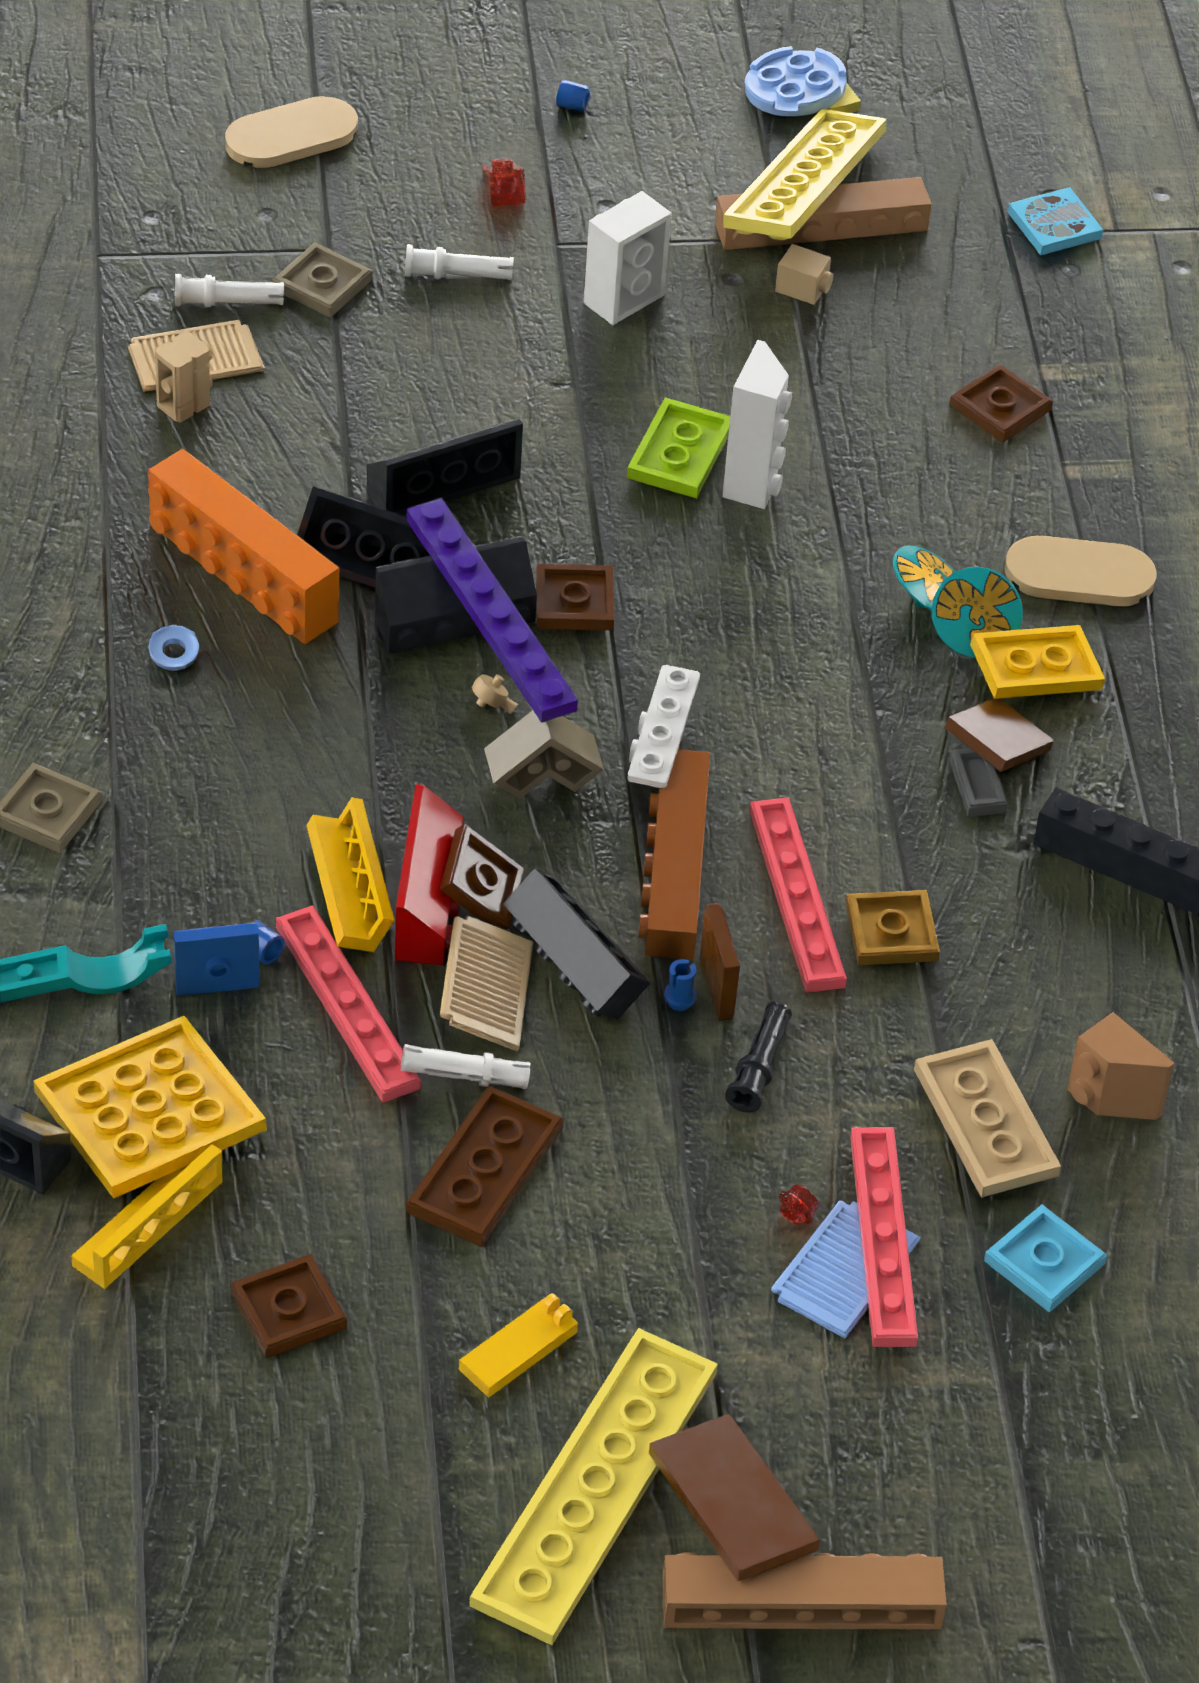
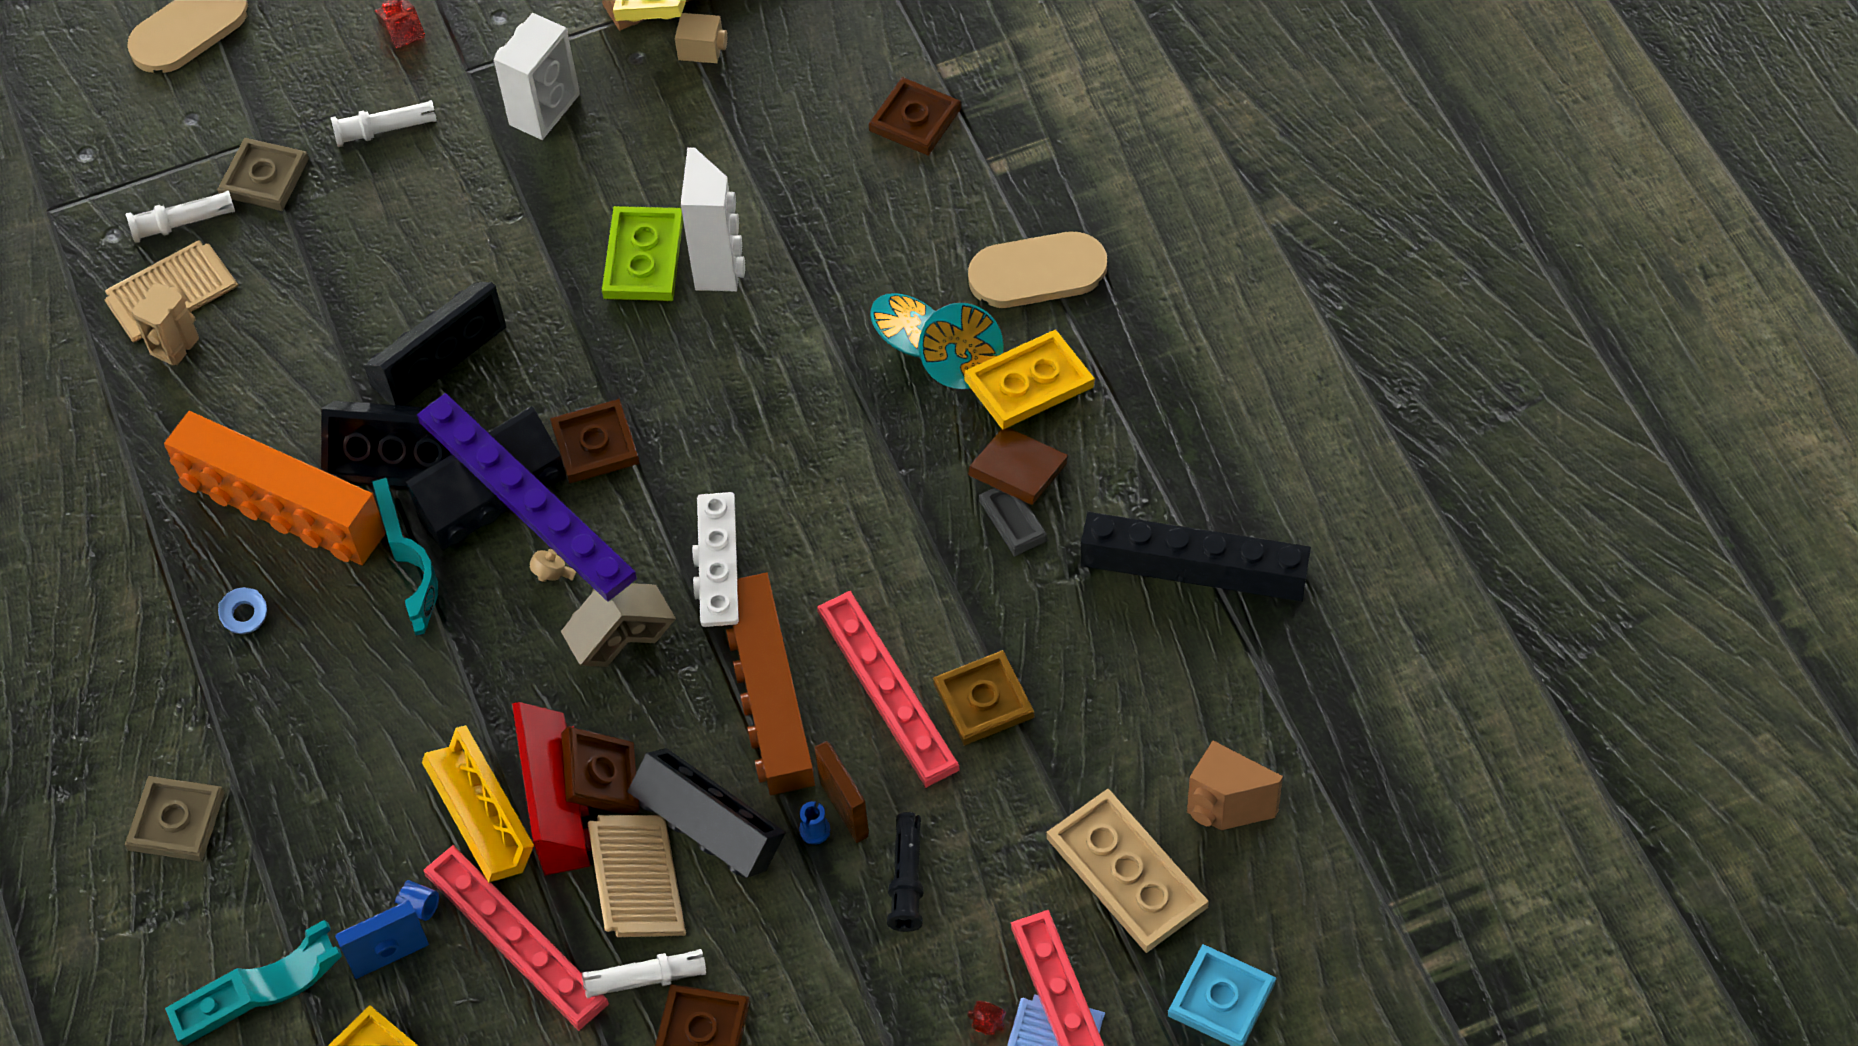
camera: 10 degrees left, 10 degrees up
none -> teal piece [372,478,438,636]

